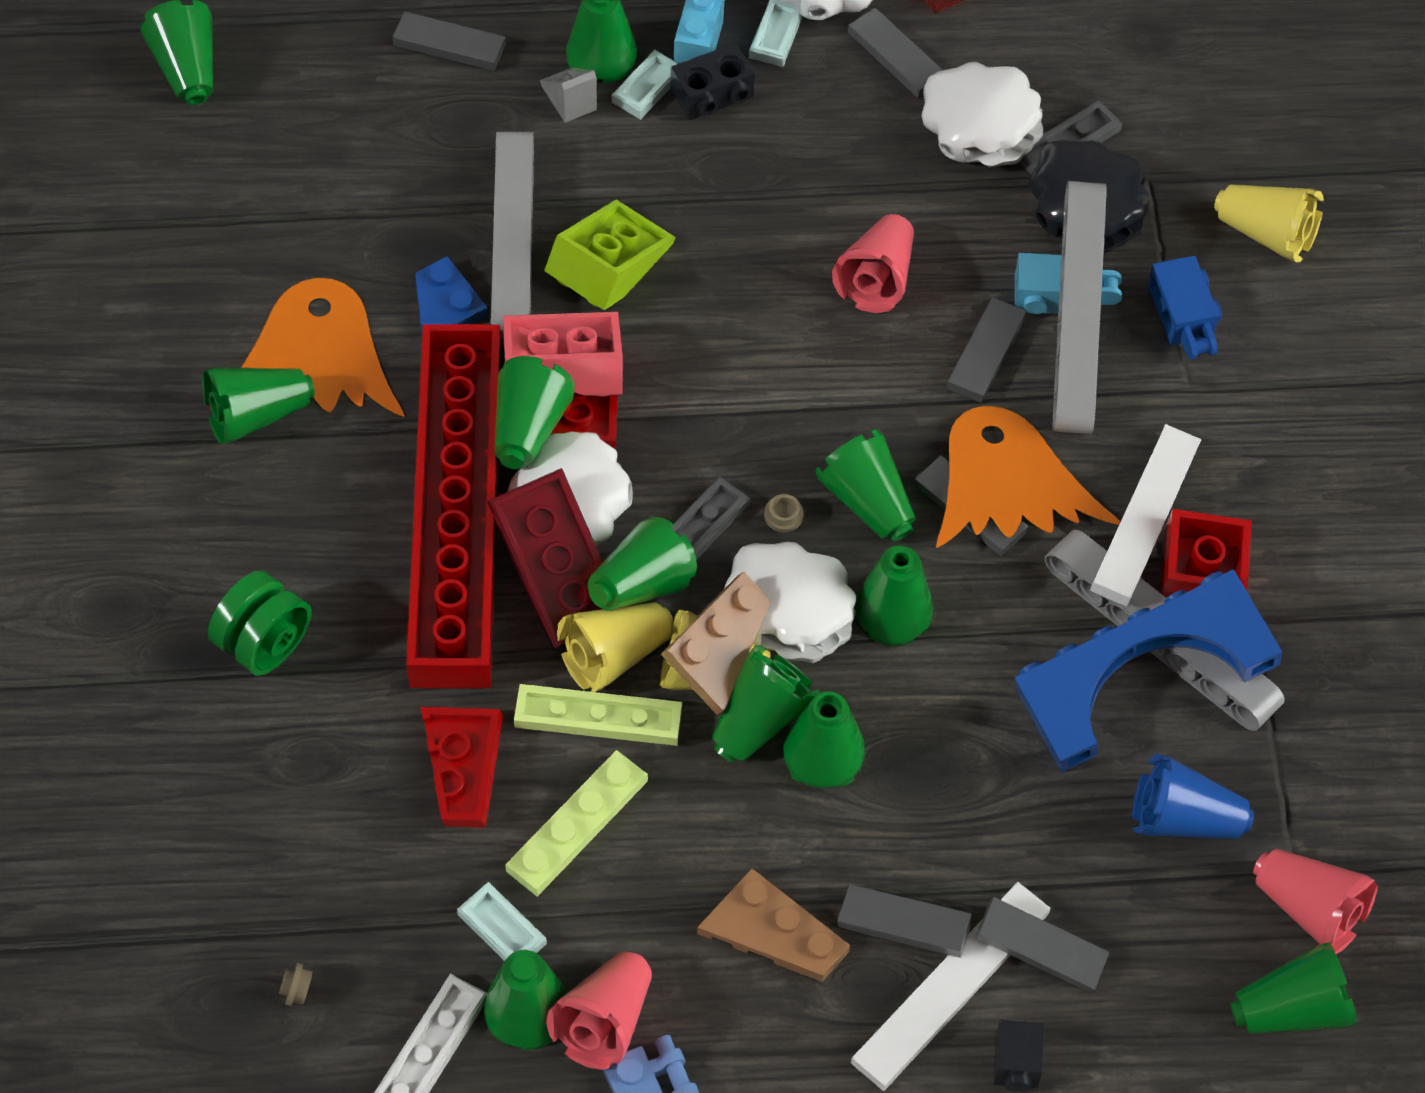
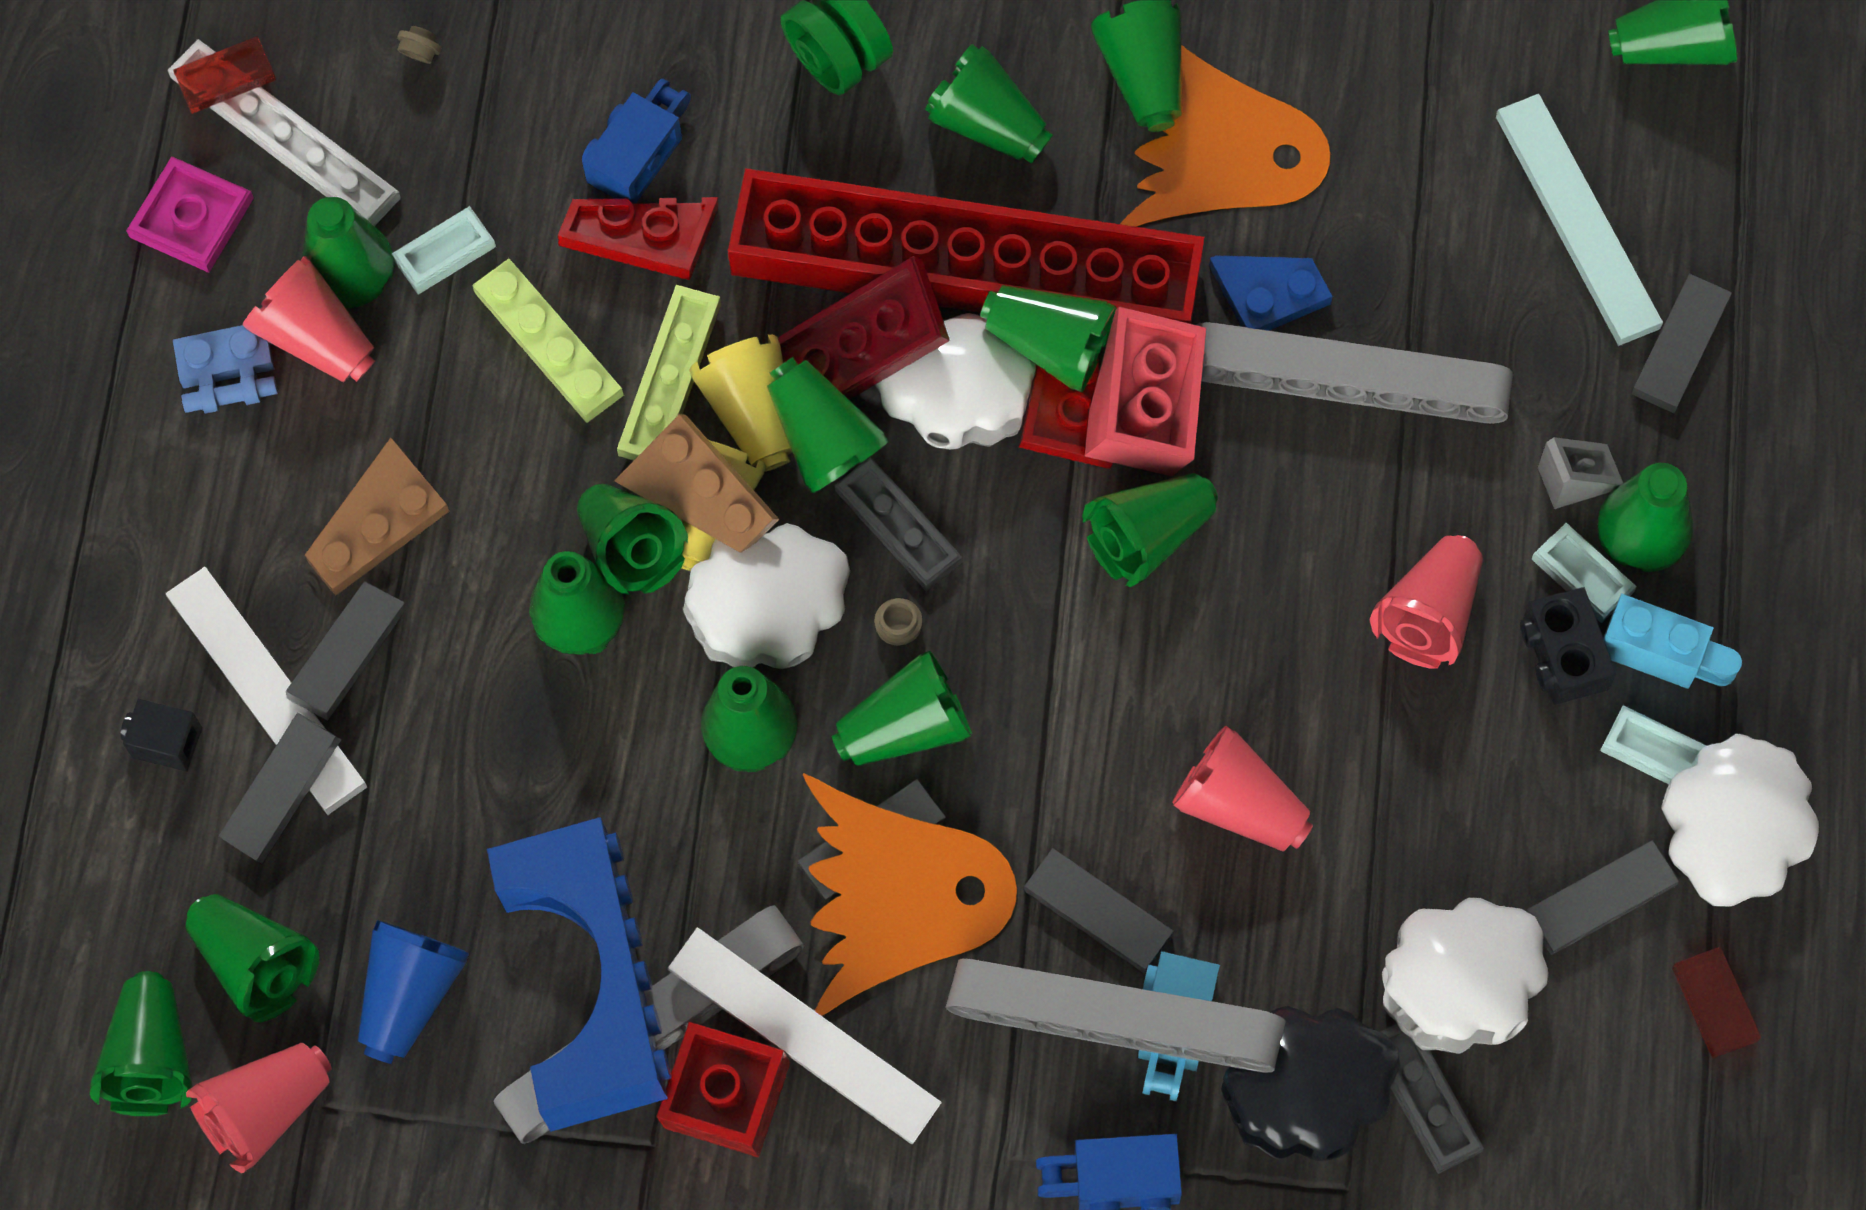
camera: 105 degrees right, 10 degrees up
lime slope [544,199,676,310] -> none
none -> green cone [185,894,319,1023]
none -> blue brick [582,78,691,204]
none -> green cone [925,44,1053,164]
none -> green cone [1082,473,1218,587]
none -> coral cone [1369,535,1483,669]
none -> light aqua tile [1496,94,1663,346]

